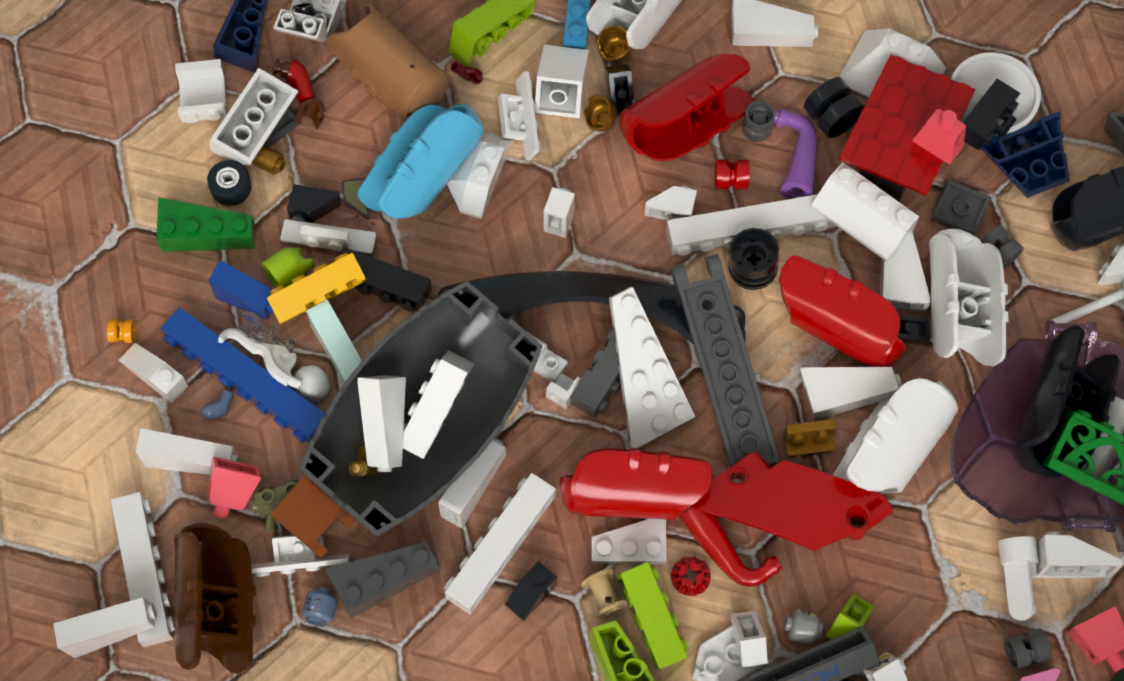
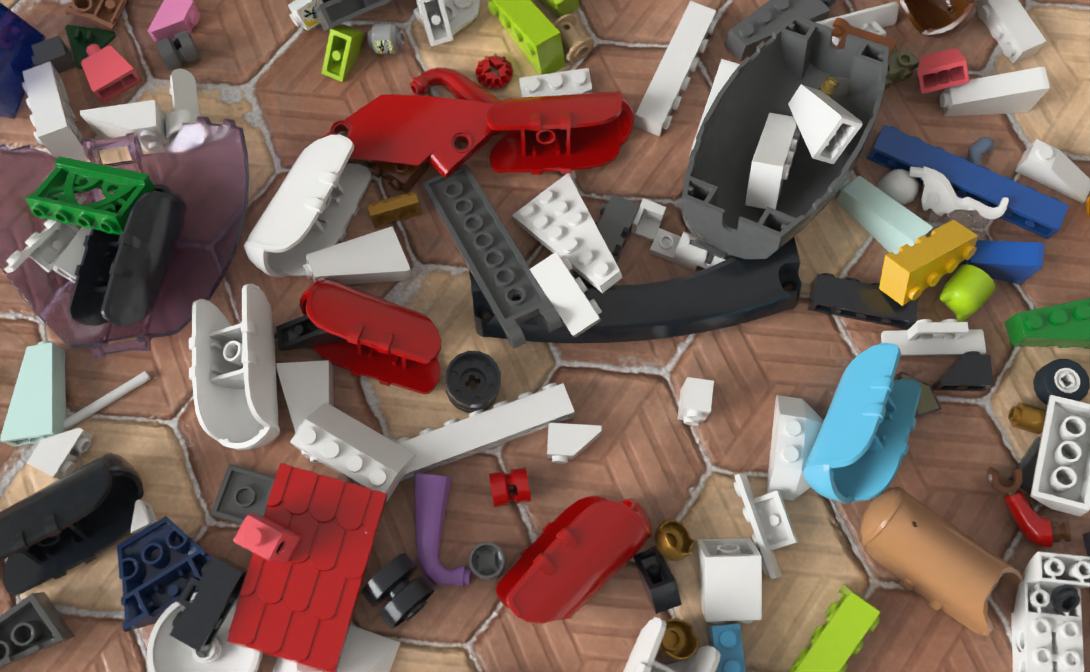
camera: 170 degrees right, 5 degrees up
dark red arm [450,61,483,84] -> none
black slope [505,561,557,621] -> none
dark grey wheel [981,225,1024,269] -> none
none -> white slope [131,499,157,534]
none -> white brick [530,252,602,337]

